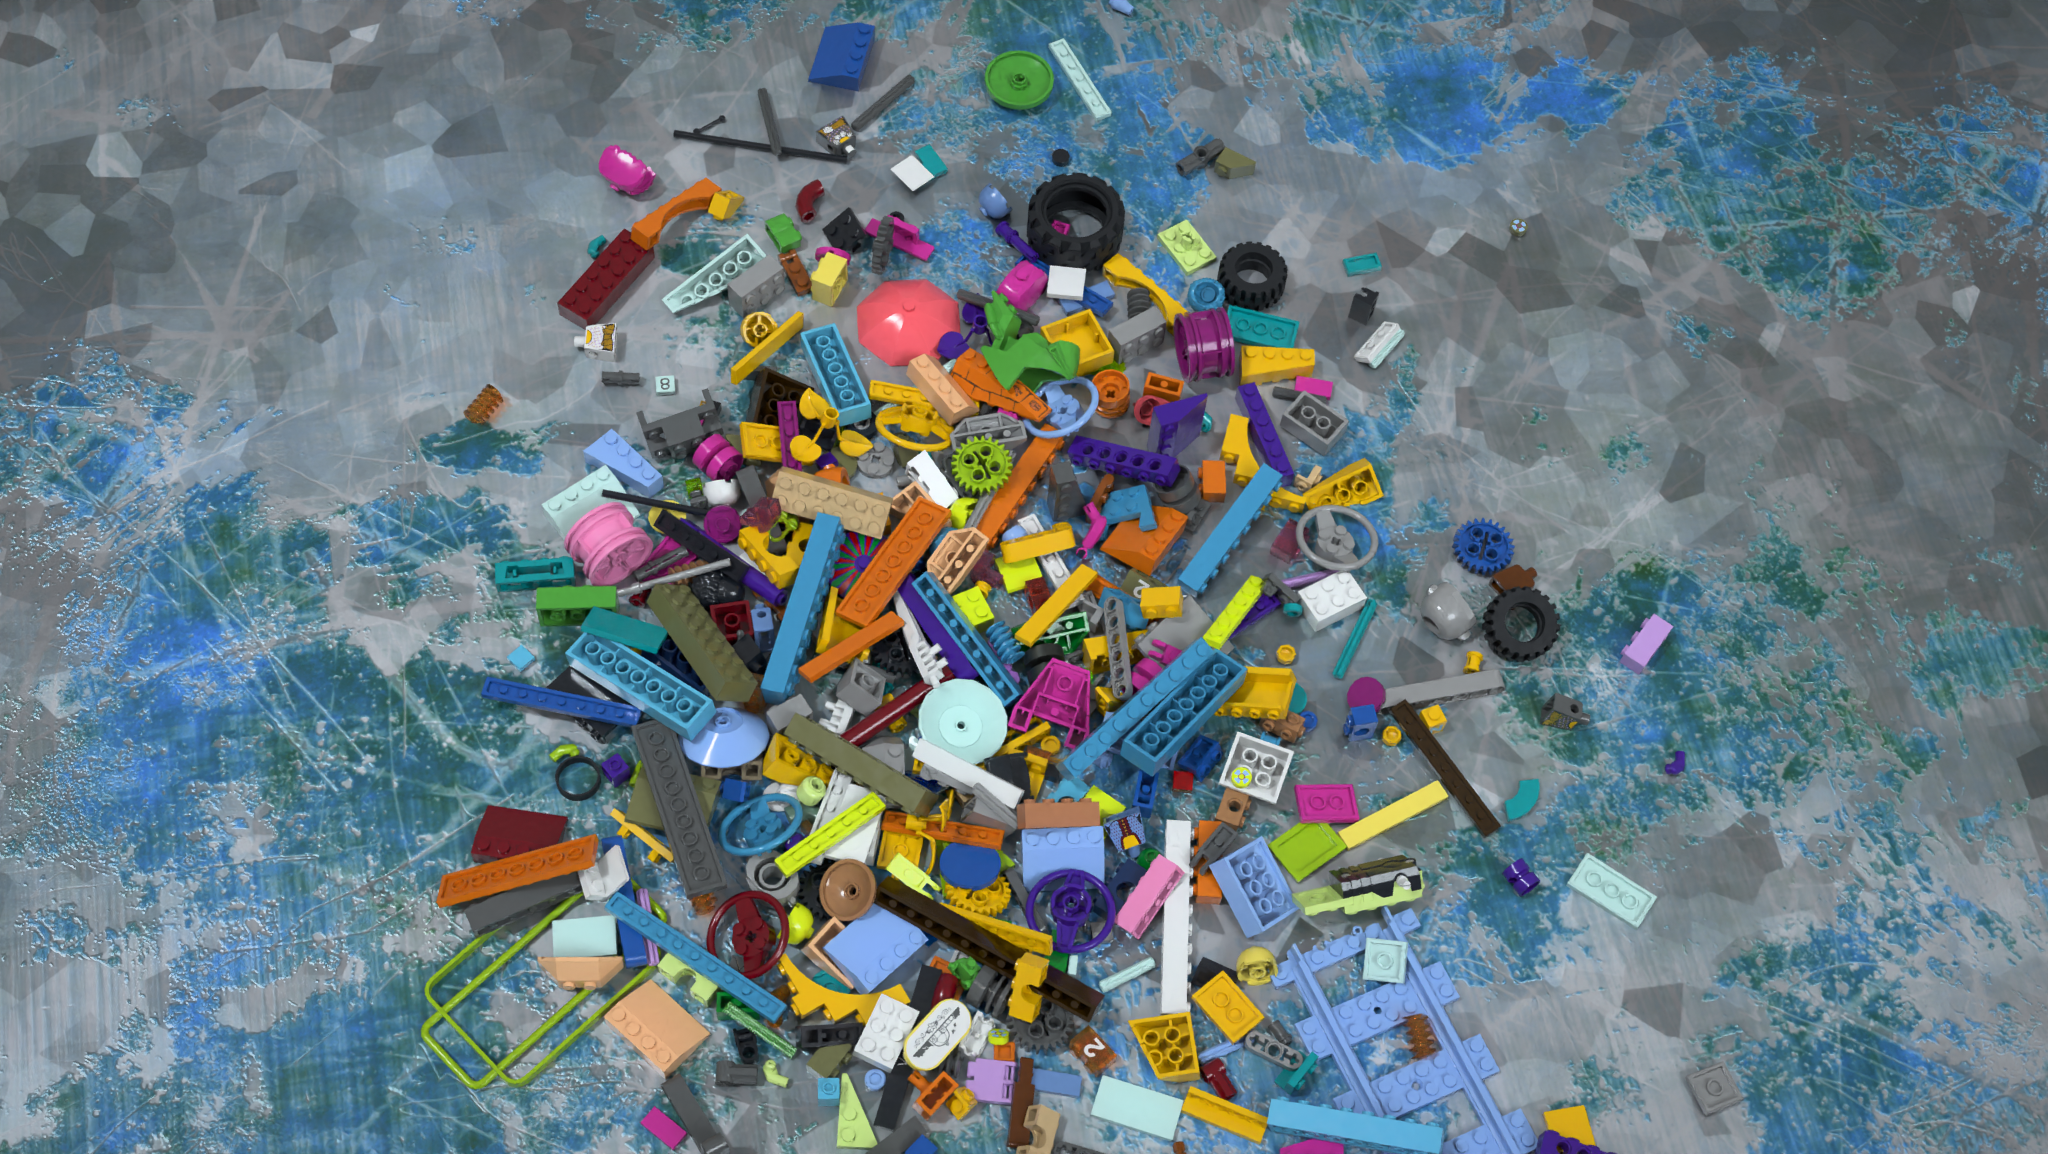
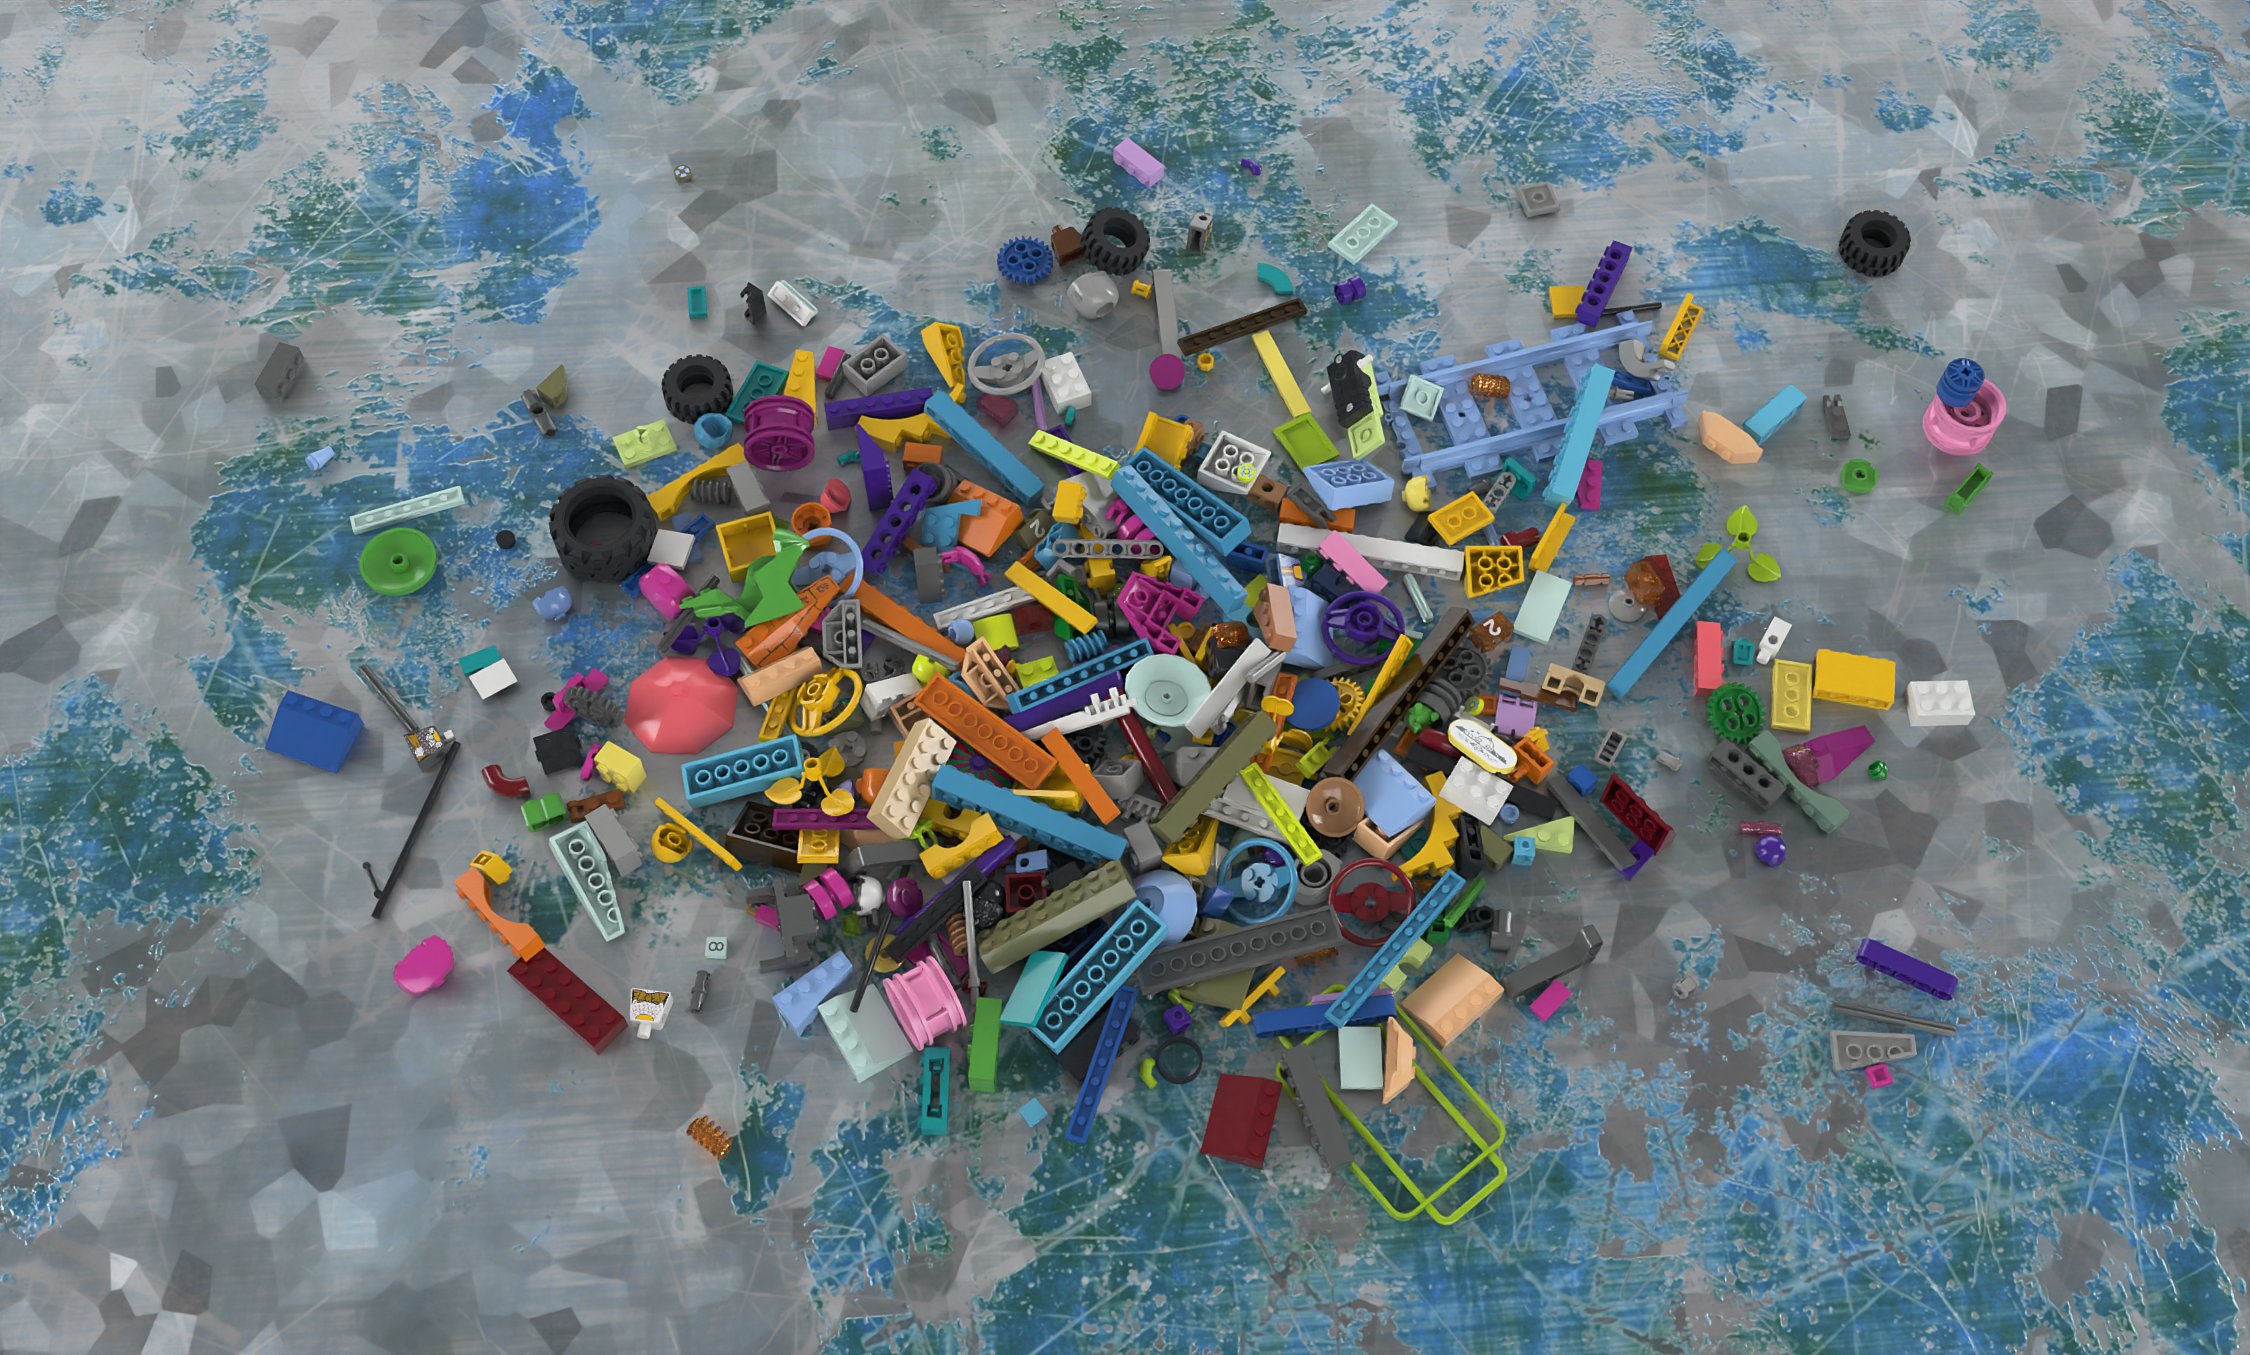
camera: 80 degrees left, 0 degrees up
orange plate [436,834,599,908] -> none
white bracket [577,845,629,902] -> none
teal arm [587,235,607,259] -> none
clear pink brick [739,497,781,533] -> none
dark grey axle [758,88,782,156] -> none
yellowish green arm [763,1060,789,1088] -> none
neon yellow cylinder [776,902,815,945] -> none
yellowish green head [796,776,826,806] -> none
lime gear [951,435,1013,496] -> none
dark purple pin [995,221,1039,263] -> none
yellow beam [1000,522,1076,563] -> none
yellow arch [1008,952,1049,1023] -> none
orange brick [1142,372,1184,403] -> none
dark grey hinge [1260,573,1300,604] -> none
yellow tile [1276,644,1296,665] -> none
tan bracket [1293,465,1323,492] -> none
dark pink tile [1294,784,1360,823] -> none
teal axle [1332,599,1377,679] -> none
blue brick [1343,704,1378,742] -> none
yellow brick [1419,704,1447,734] -> none
none -> clear orange piece [1210,620,1249,648]

